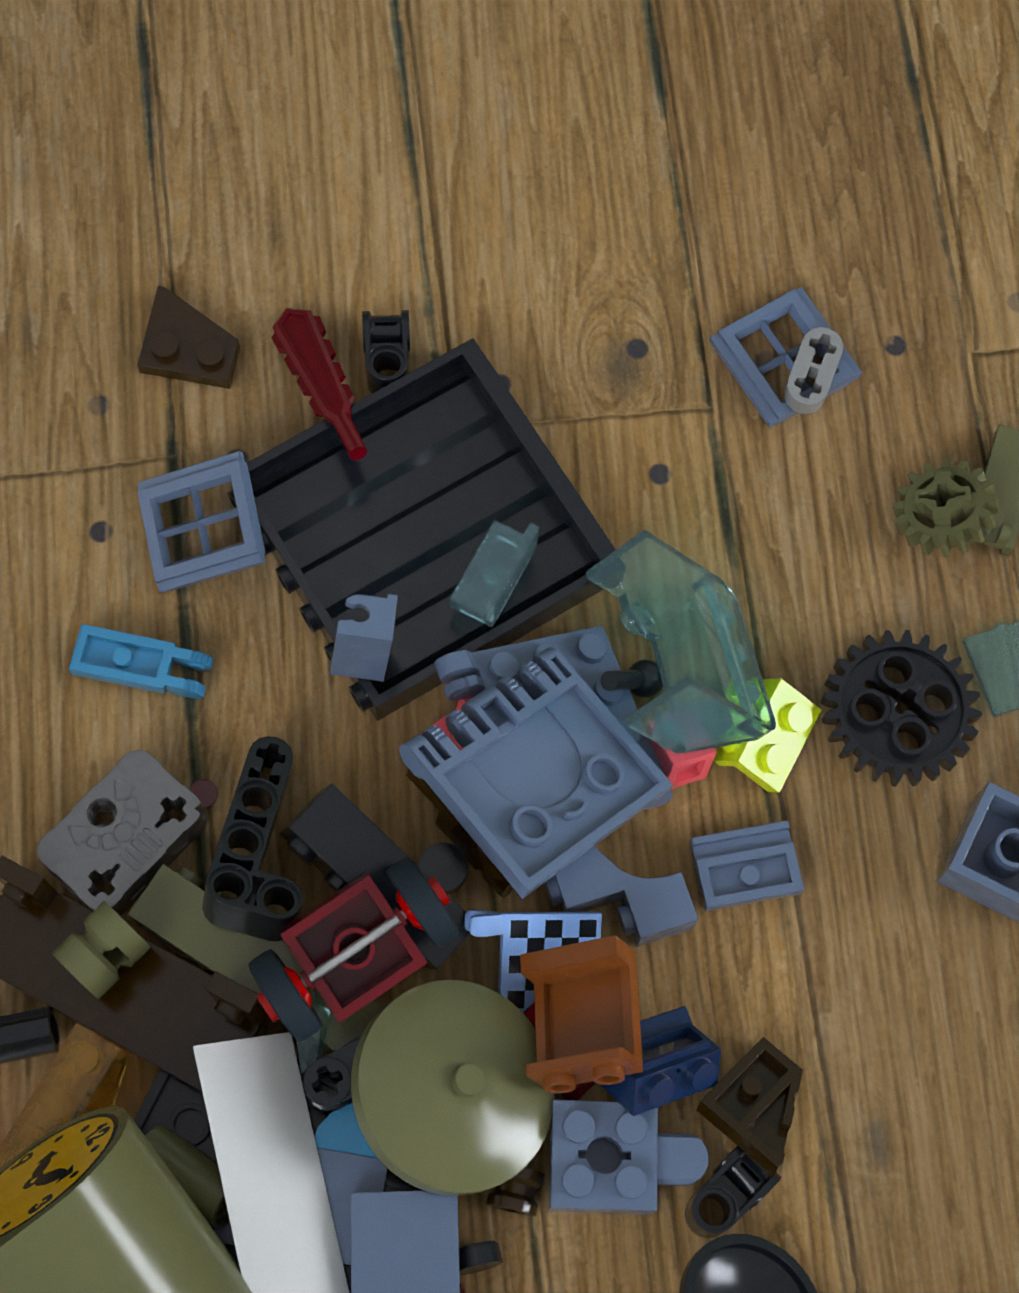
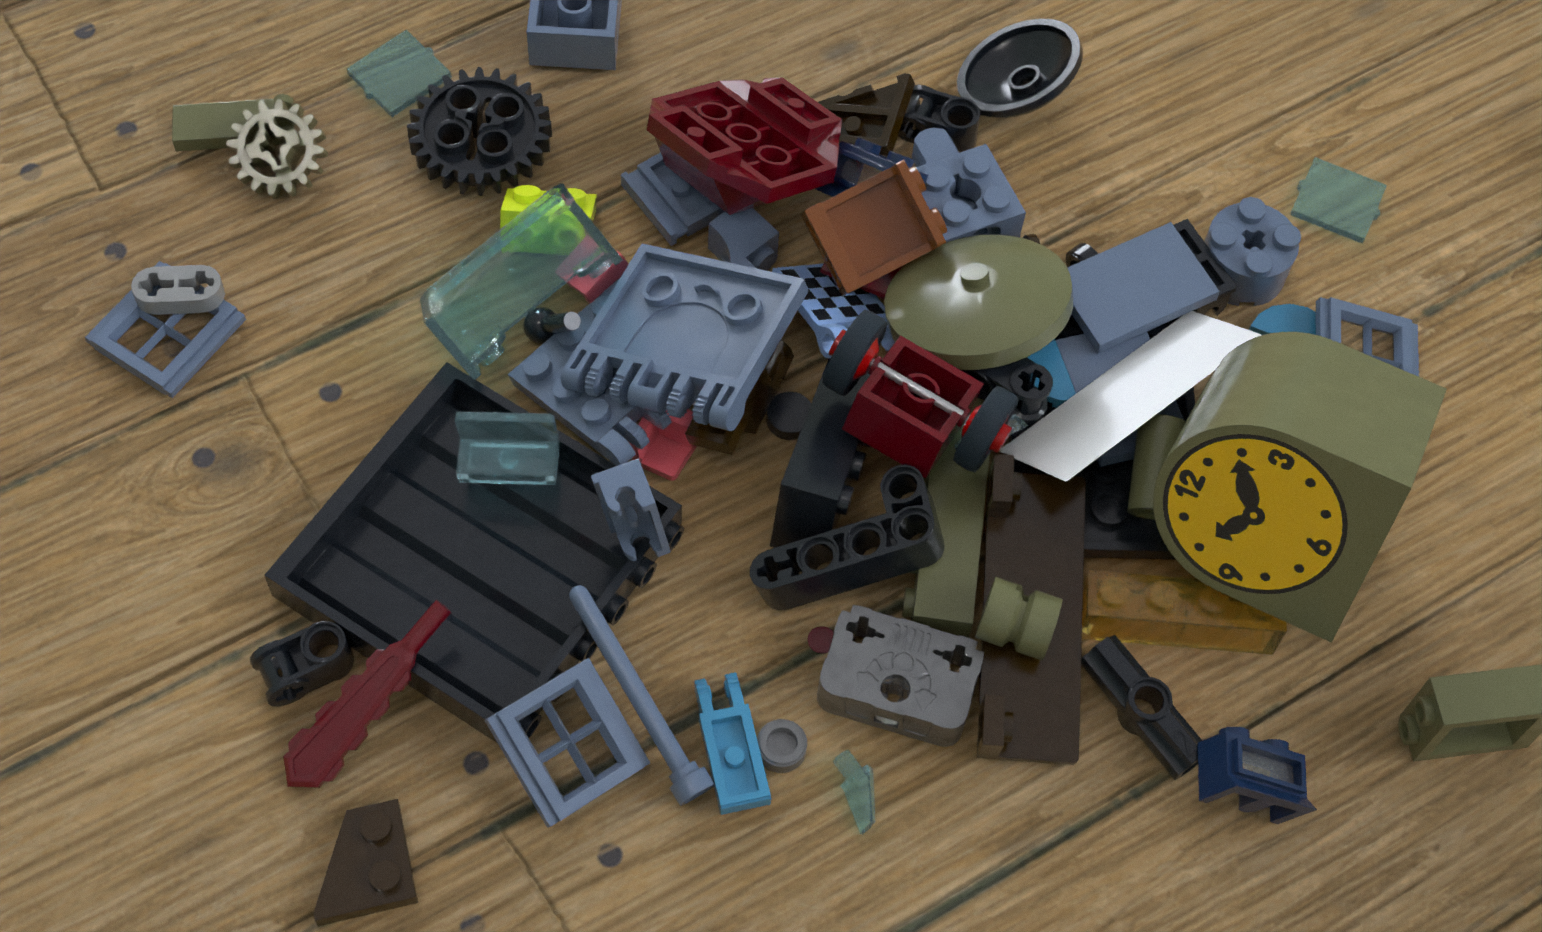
camera: 115 degrees left, 10 degrees down
none -> sand blue piece [569,585,715,806]
none -> dark red piece [646,77,842,215]
none -> flat silver tile [757,719,807,773]
none -> clear light blue bar [833,750,875,835]

